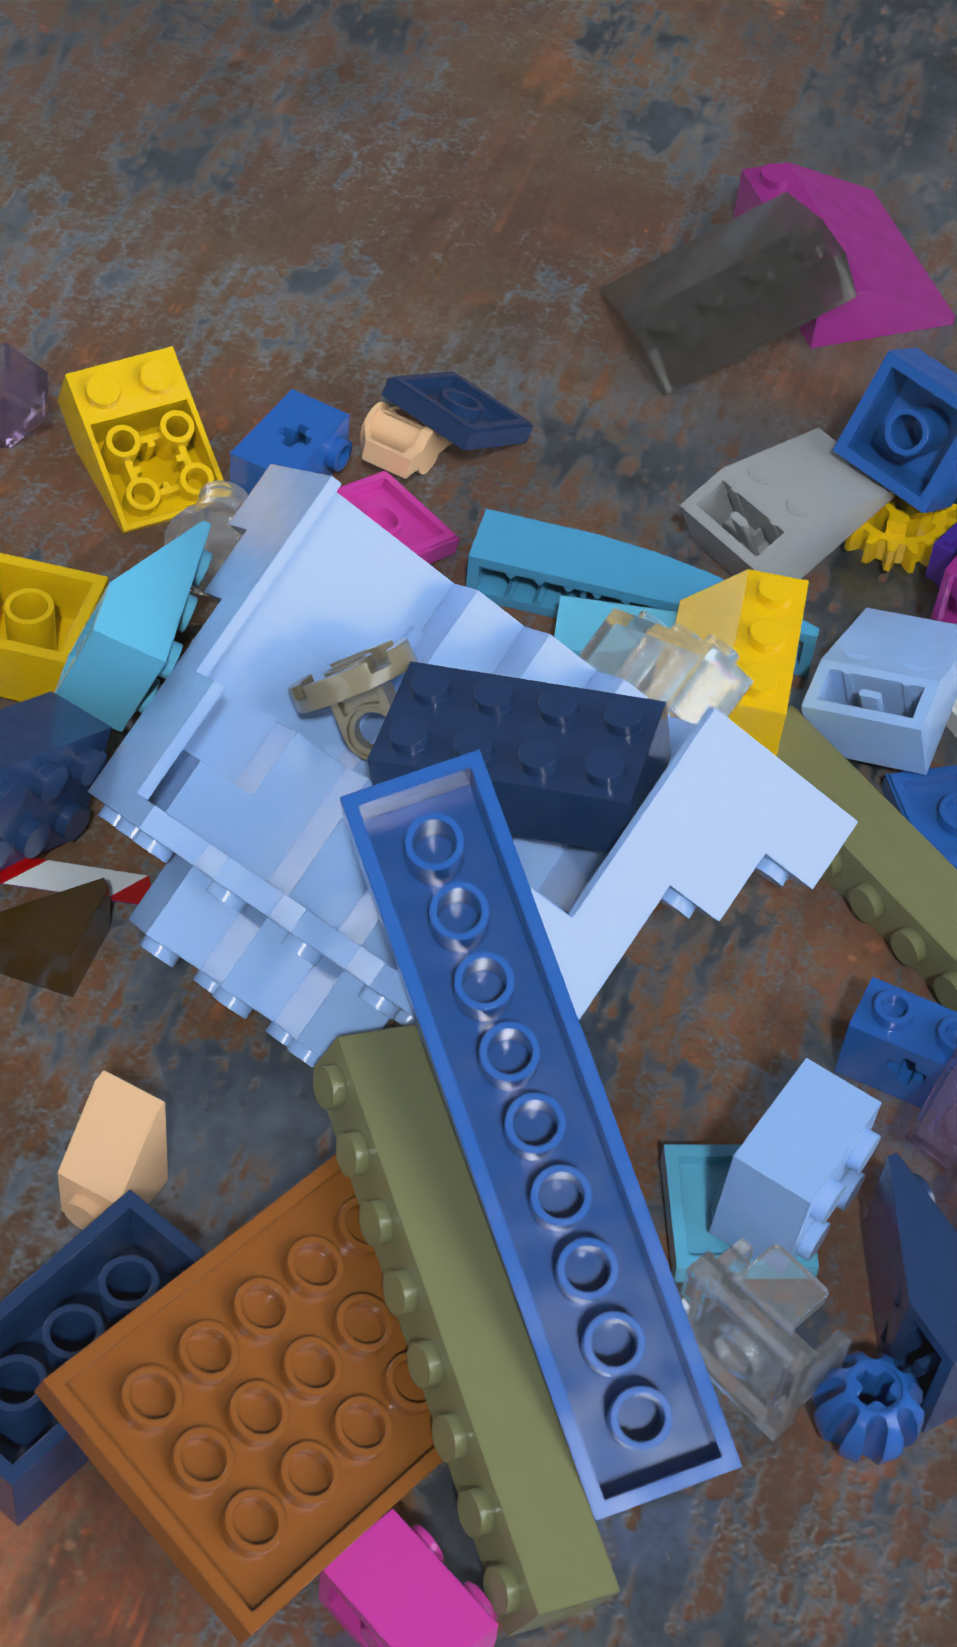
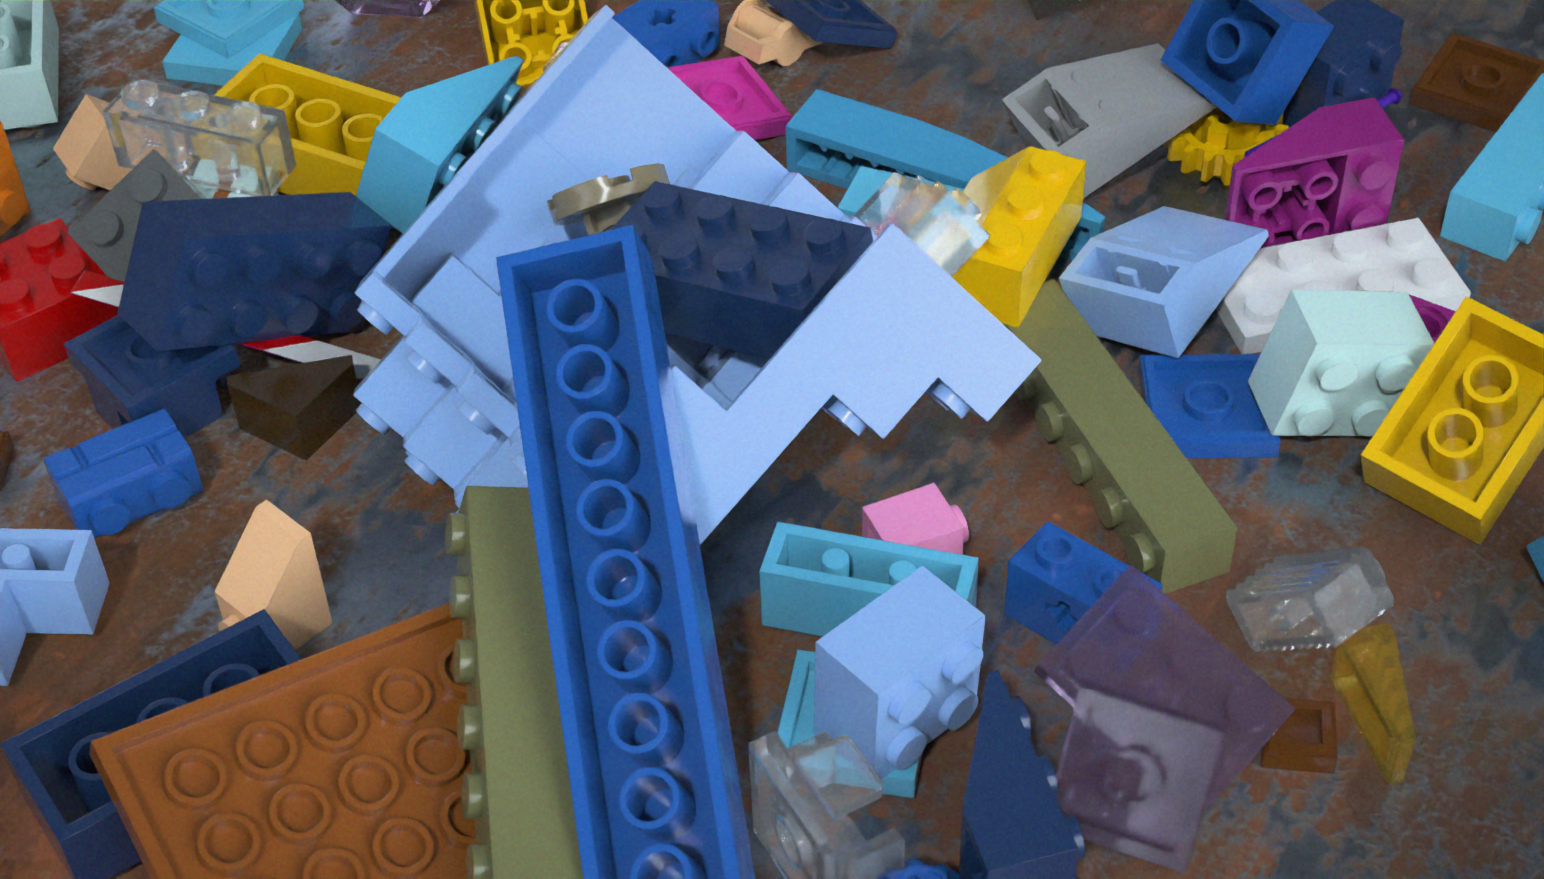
camera: 20 degrees right, 5 degrees down
none -> medium azure brick [759,521,979,637]
none -> bright pink brick [862,483,969,555]

